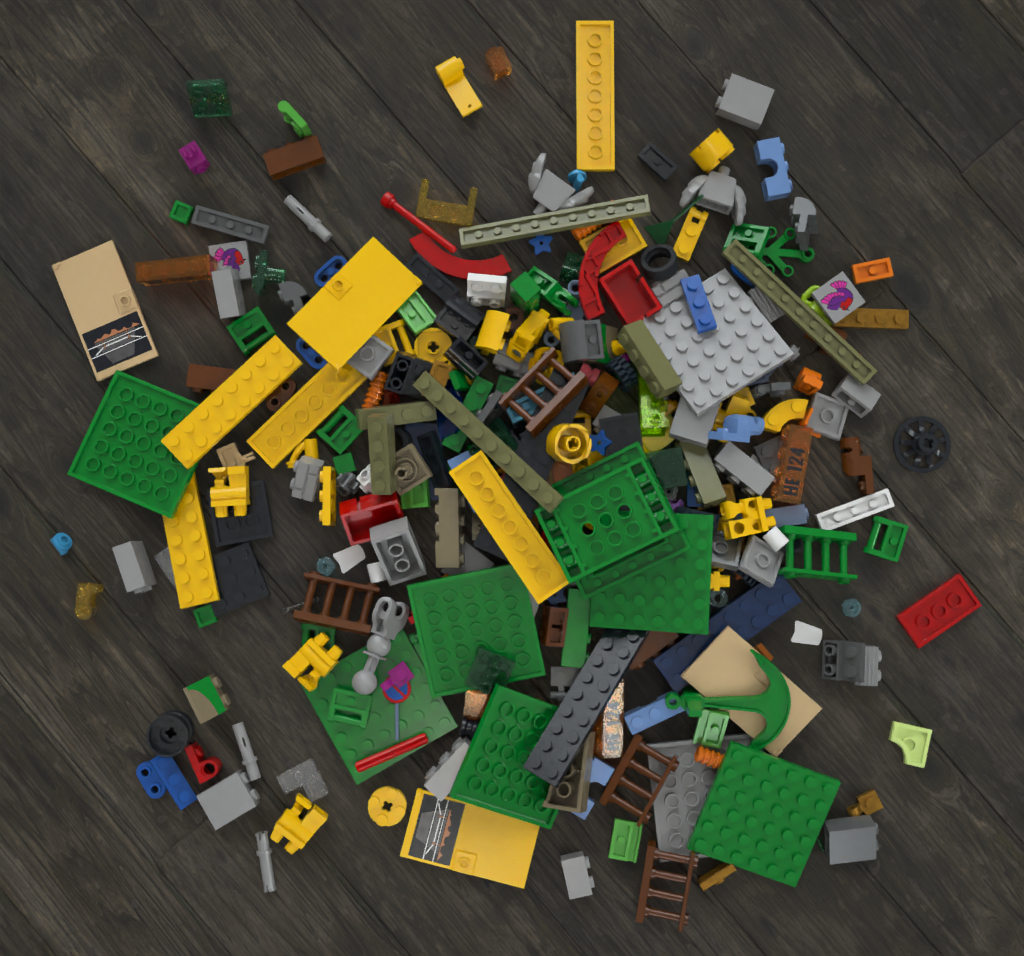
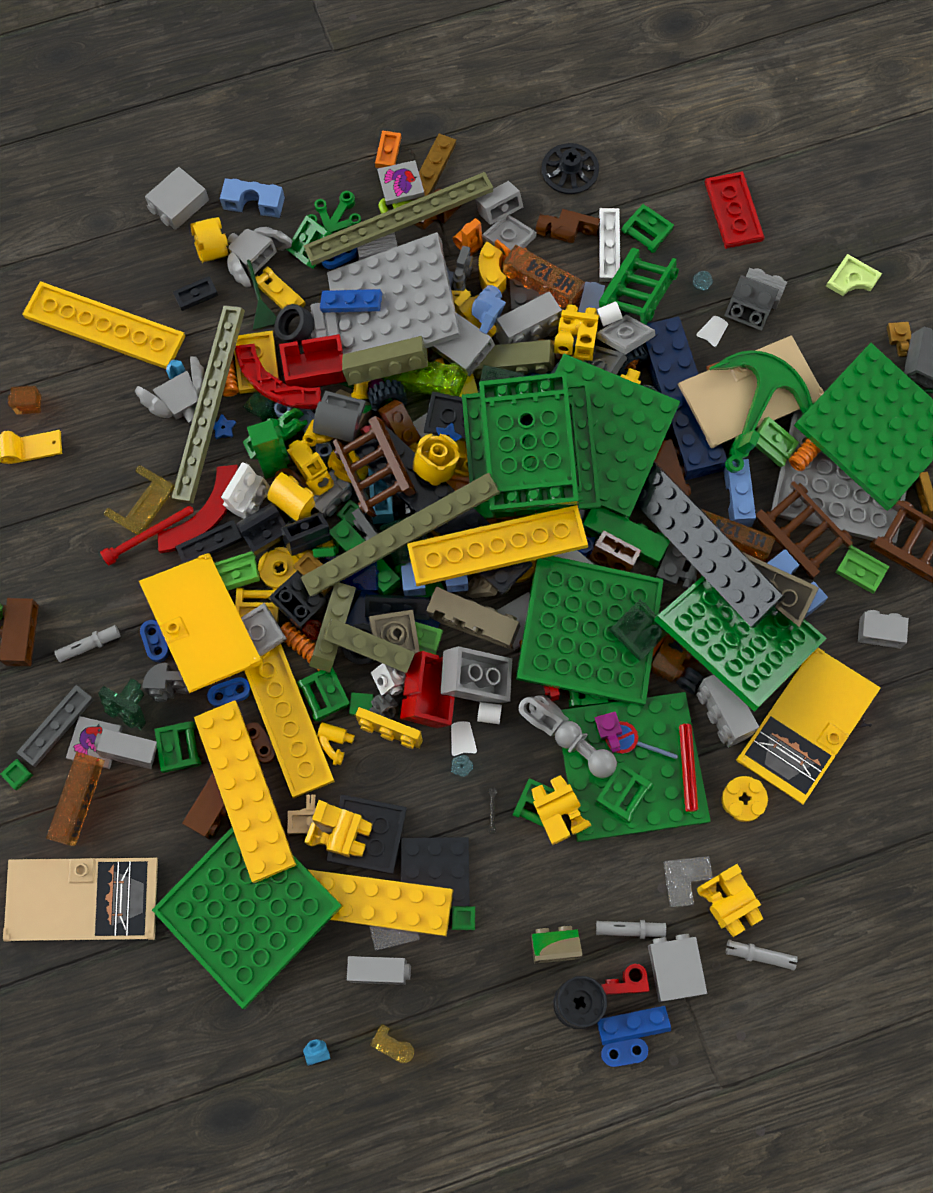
camera: 65 degrees left, 15 degrees down
light grey brick [290,455,325,502] -> none
reddish brown fence [293,571,381,636] -> none
dark grey brick [790,197,819,251] -> none

